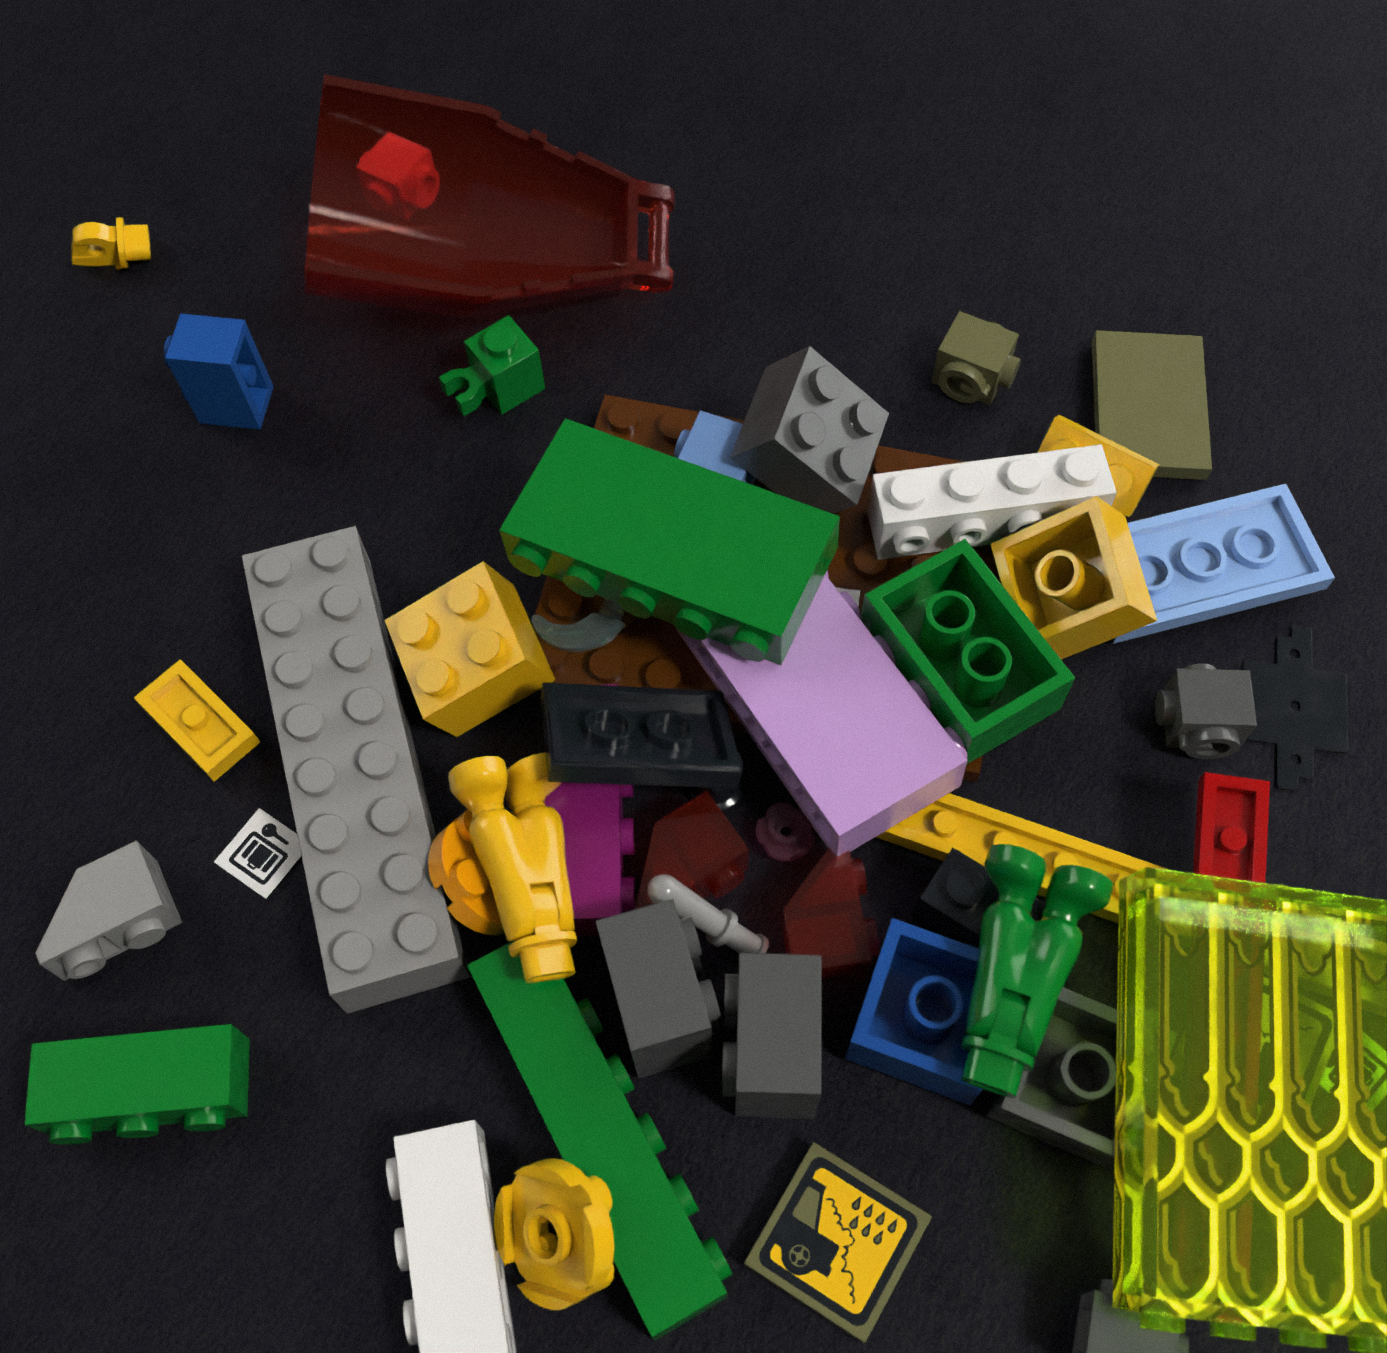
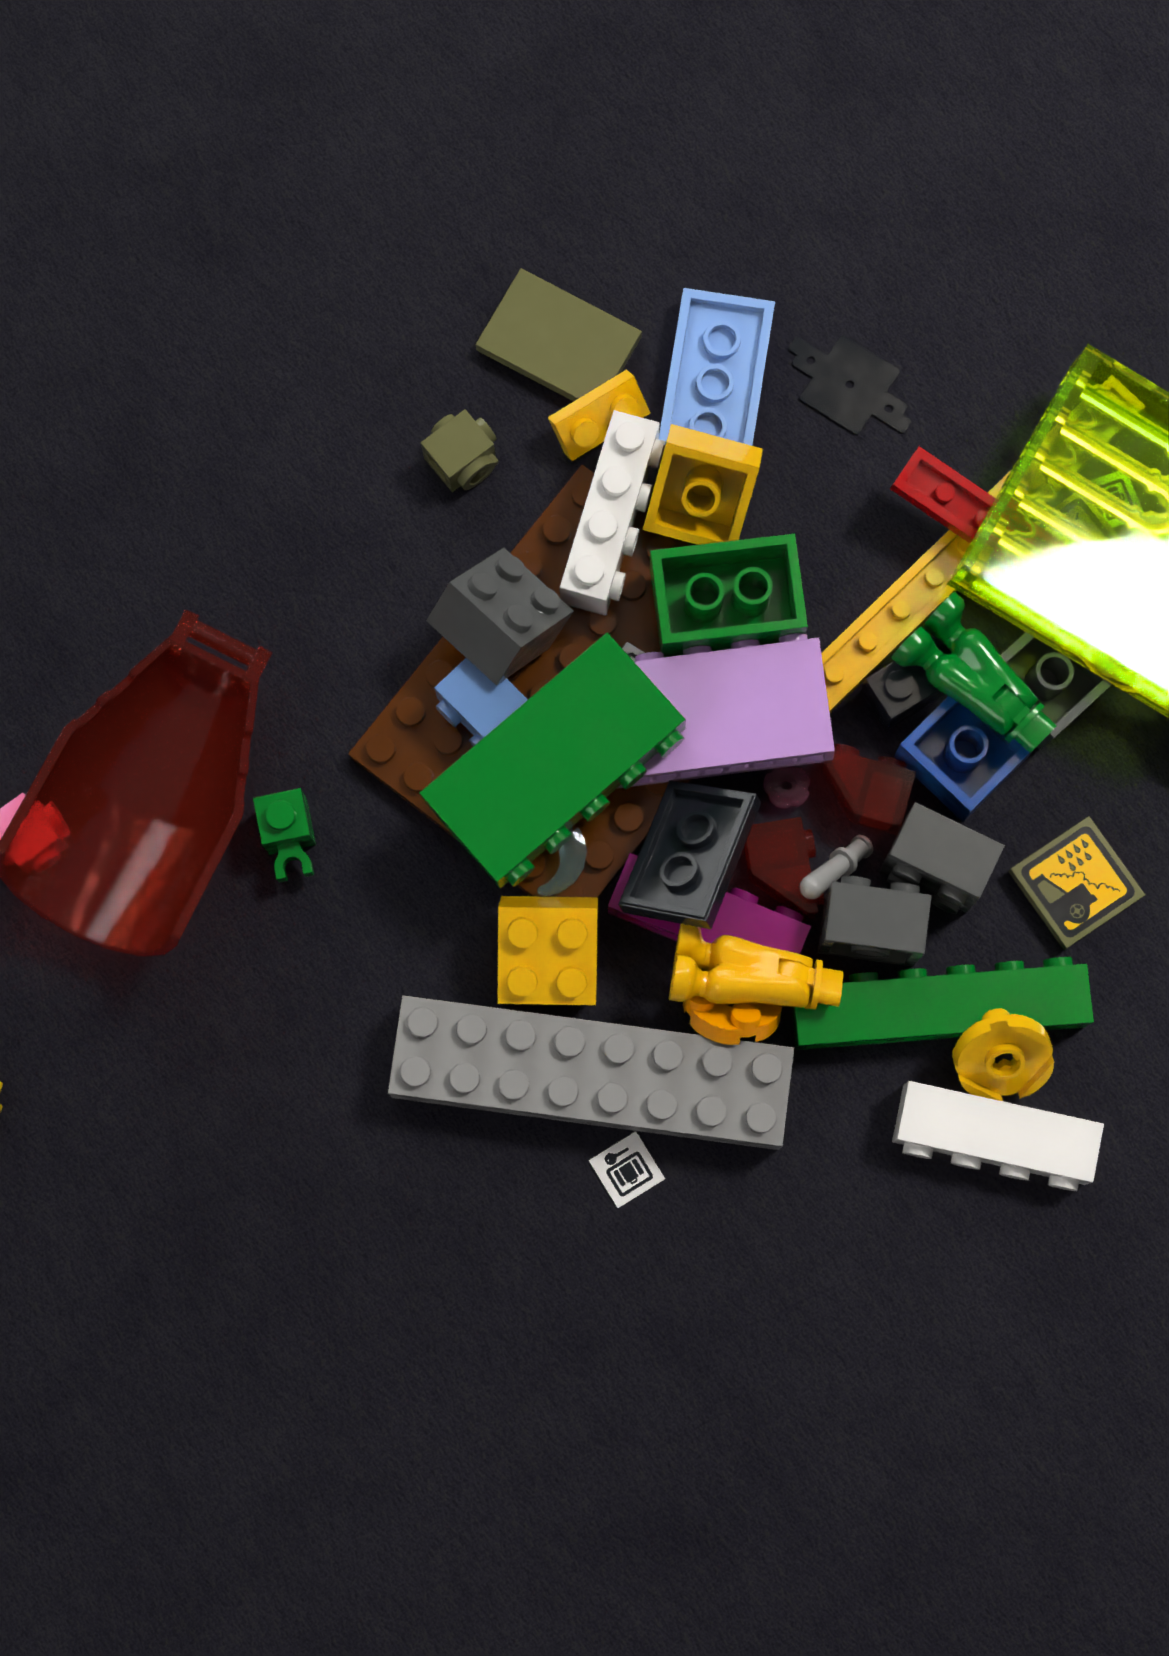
camera: 65 degrees left, 15 degrees up
green brick [24,1024,250,1145] -> none
light grey slope [36,840,182,981] -> none
yellow plate [134,659,260,782] -> none
blue brick [164,313,274,430] -> none
dark grey brick [1155,664,1257,759] -> none

